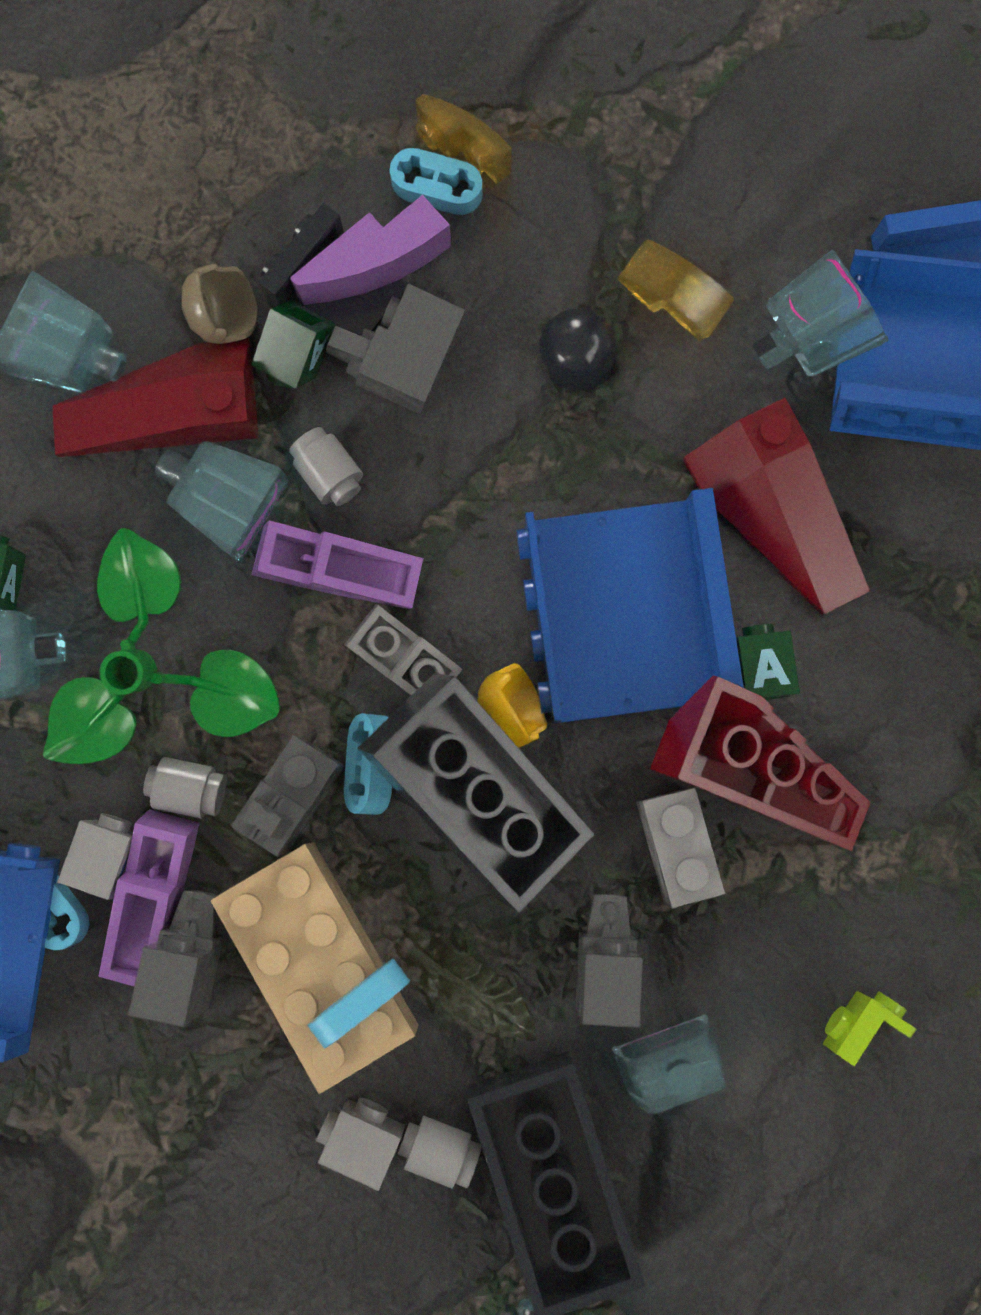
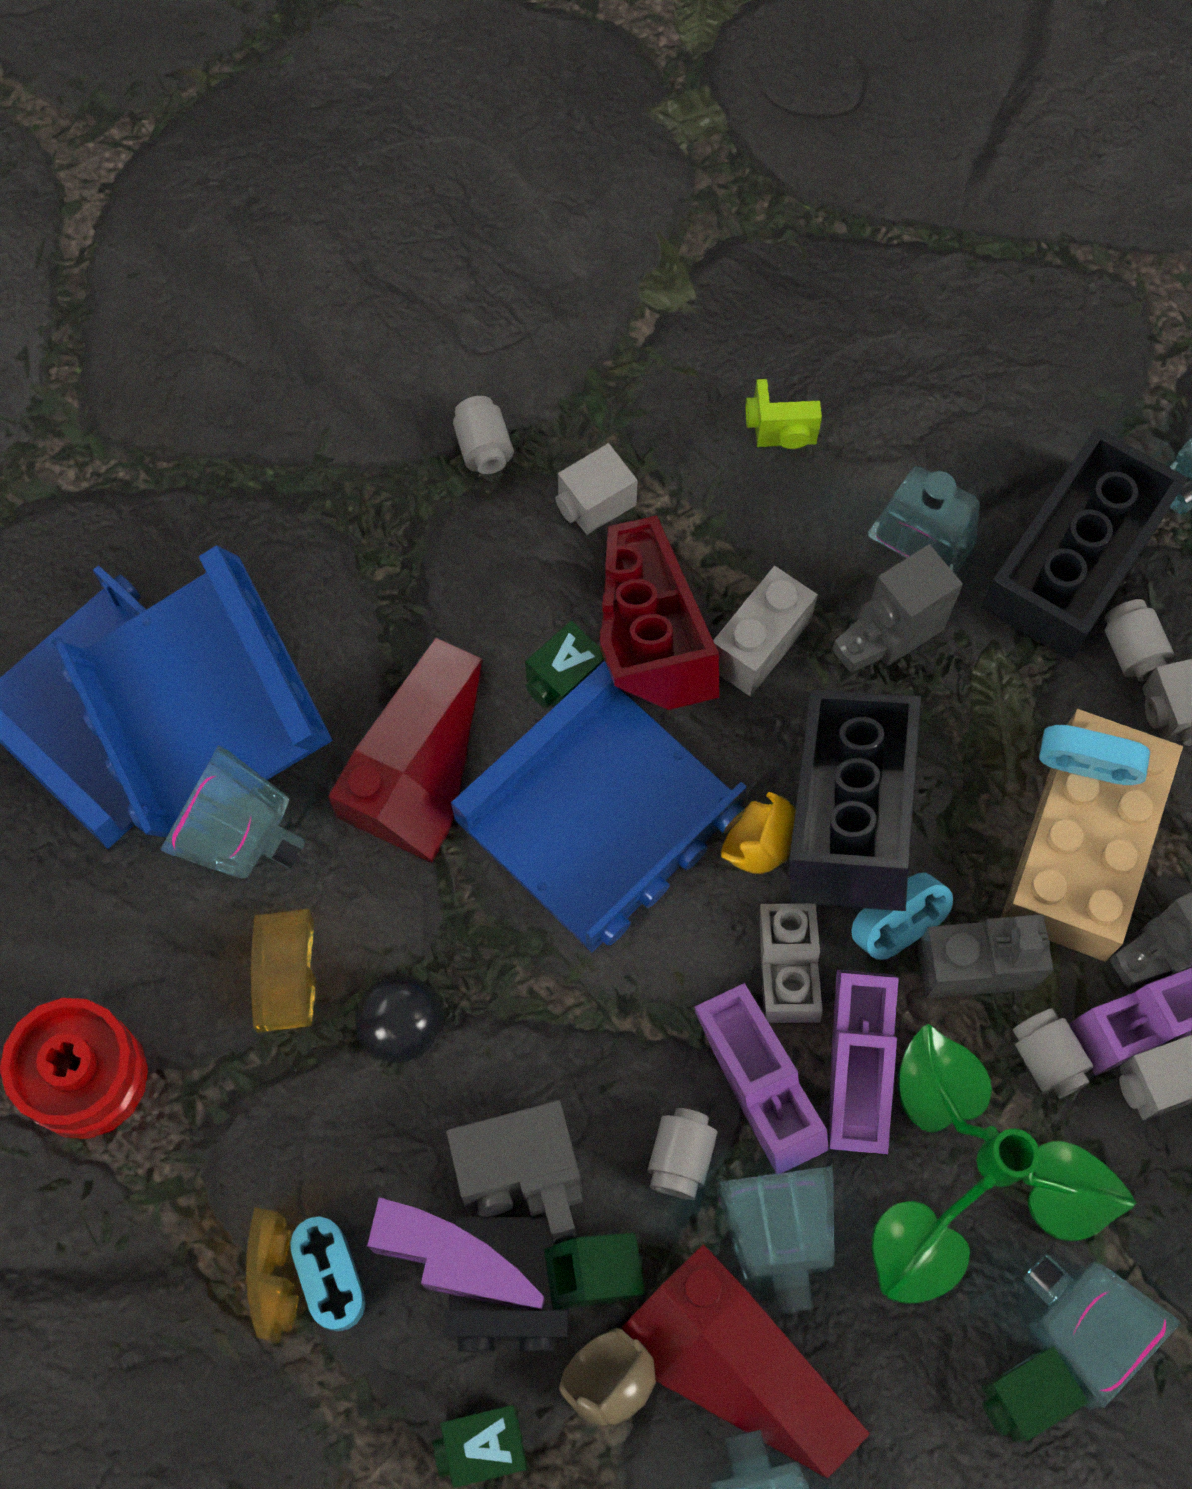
camera: 130 degrees left, 15 degrees down
none -> red wheel [0,998,148,1139]
none -> dark green brick [433,1405,529,1488]
none -> light grey brick [555,443,638,535]
none -> medium lavender slope [829,969,899,1154]

